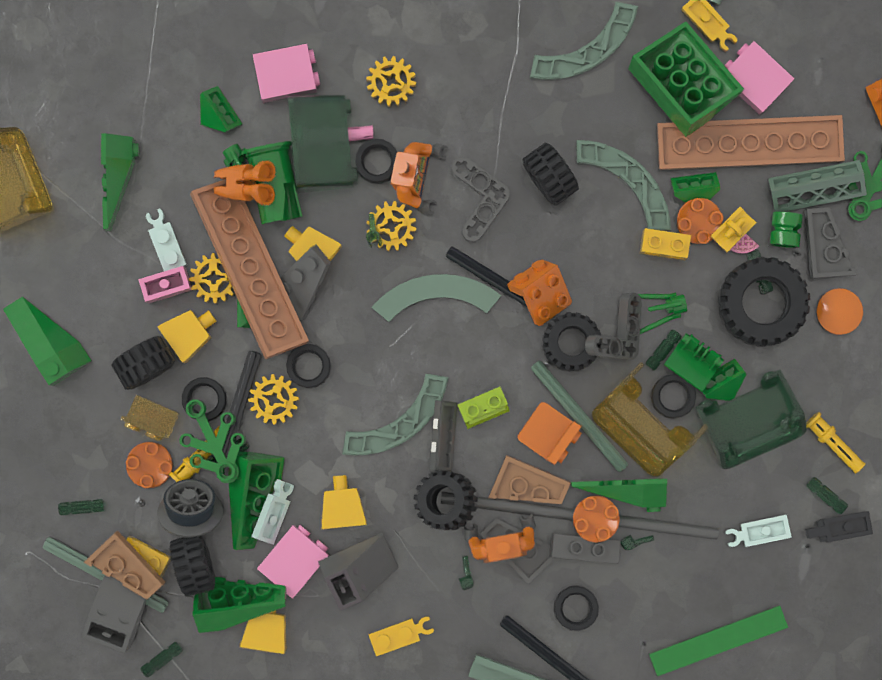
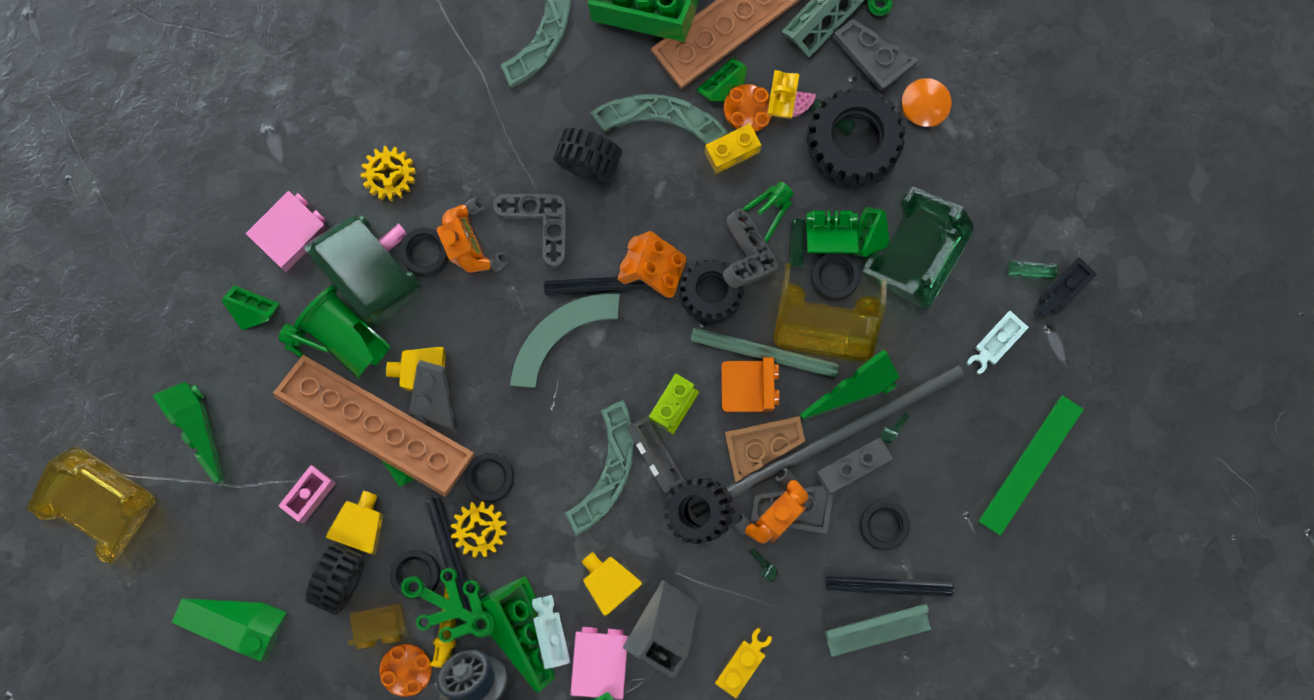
camera: 40 degrees left, 5 degrees down
light aqua plate [146,208,187,271] -> none
yellow gear [189,253,234,304] -> none
orange piece [214,161,276,205] -> none
yellow gear [366,201,416,251] -> none
clear green hand [366,214,382,248] -> none
orange dish [573,496,620,542] -> none
green wheel [769,212,803,248] -> none
yellow pin [804,412,865,474] -> none

